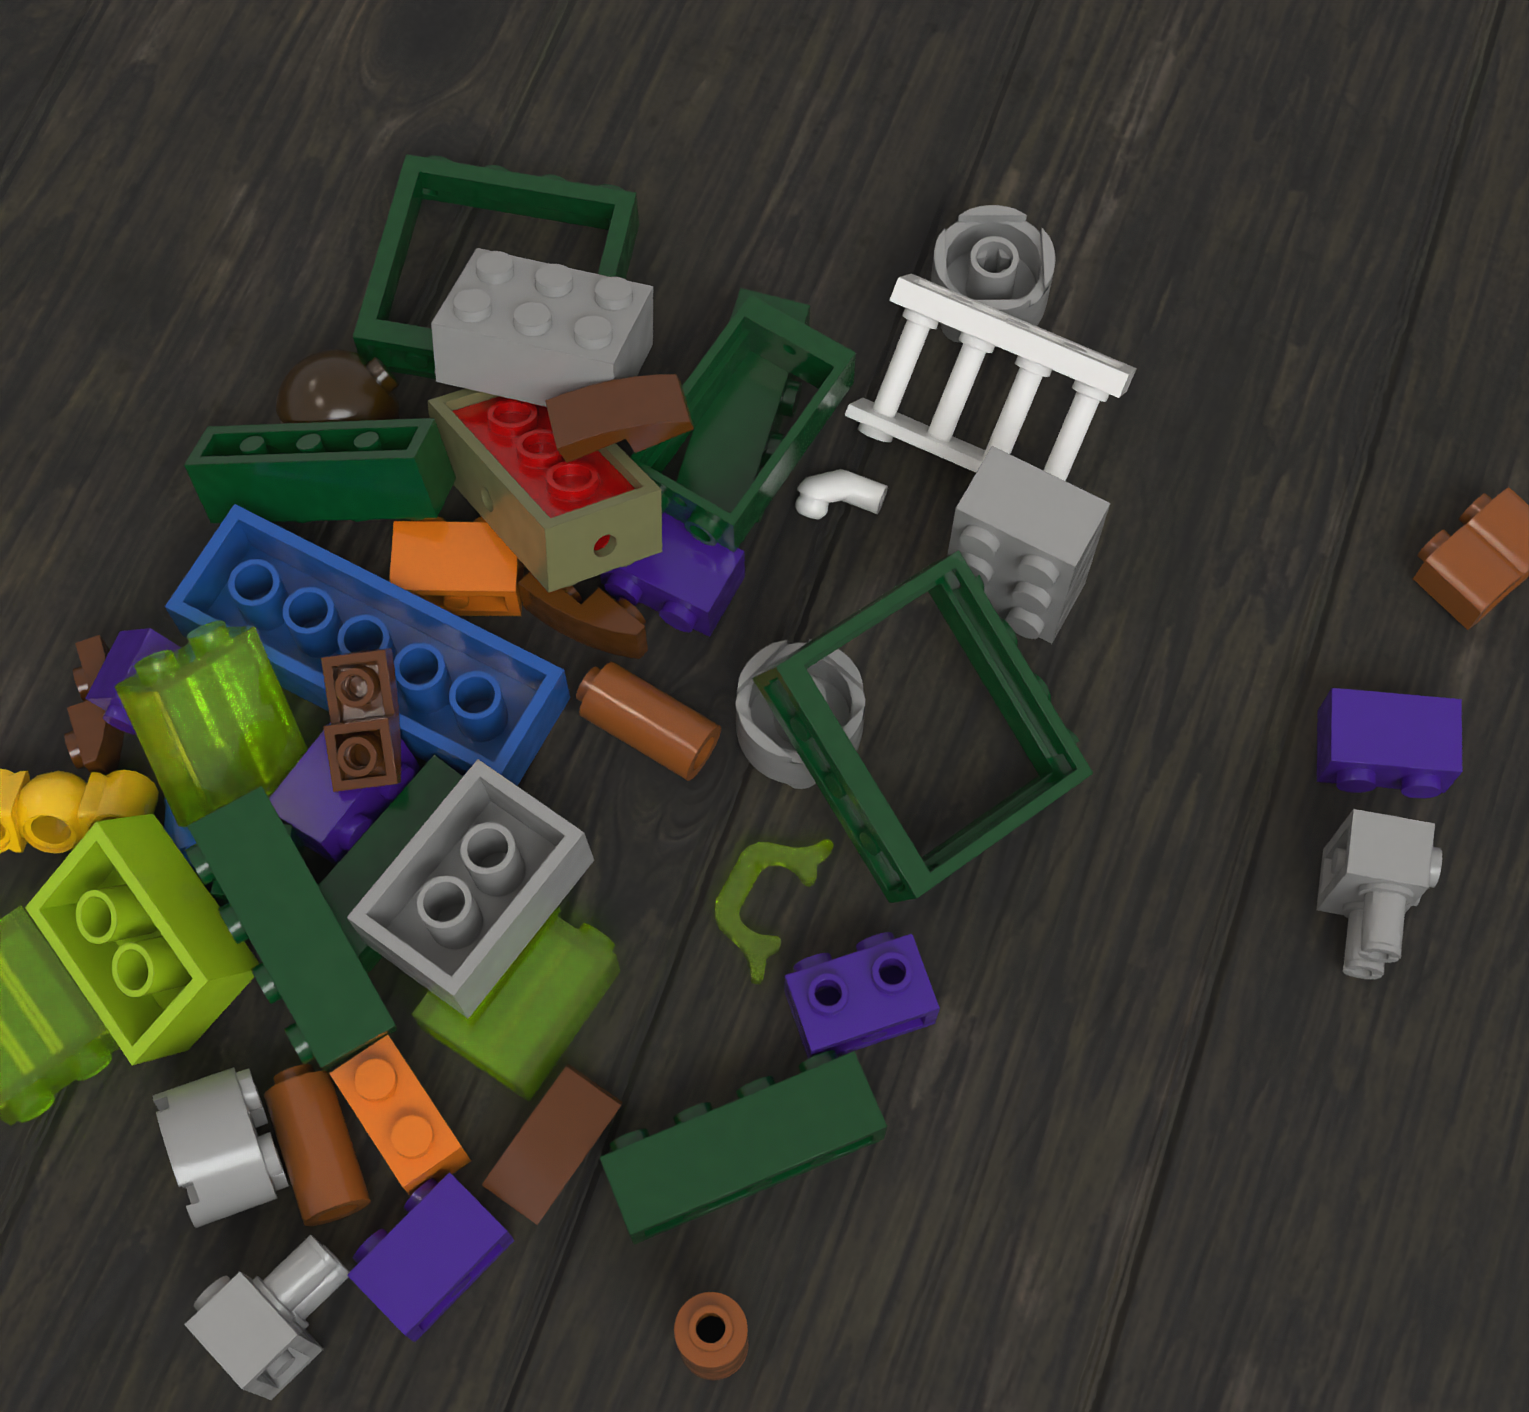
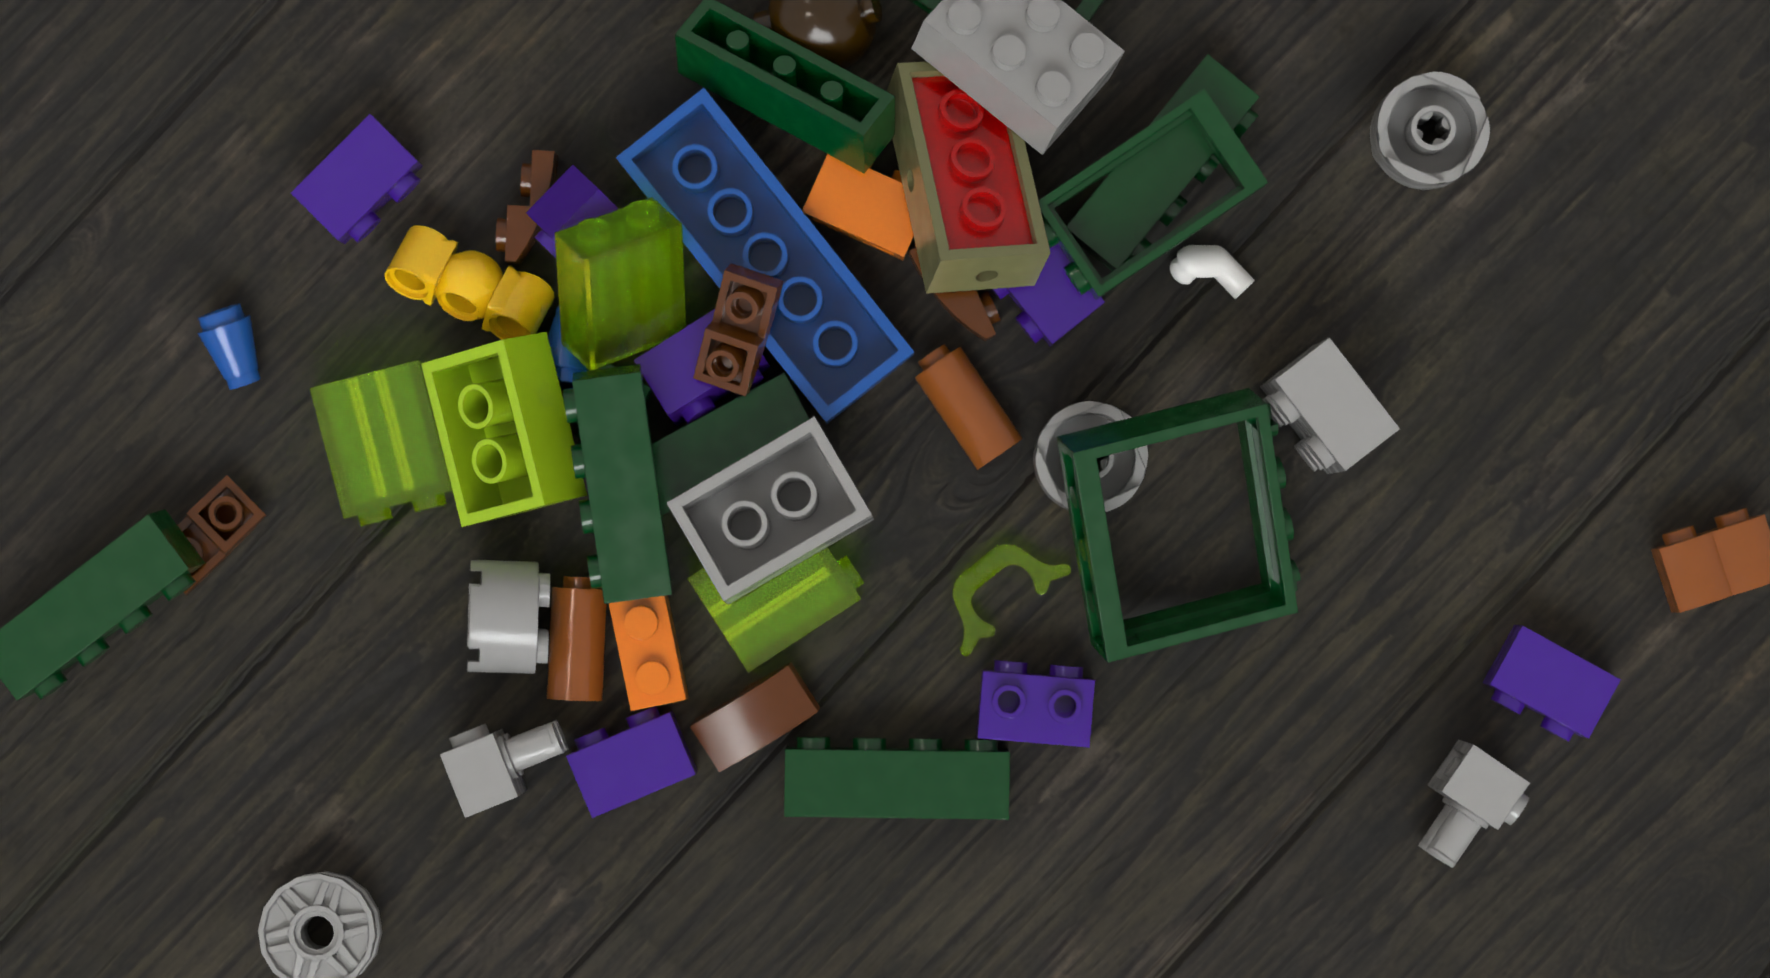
camera: 20 degrees right, 20 degrees up
reddish brown slope [545,374,694,463] -> none
dark orange brick [674,1292,749,1380] -> none
white fence [845,274,1137,481] -> none

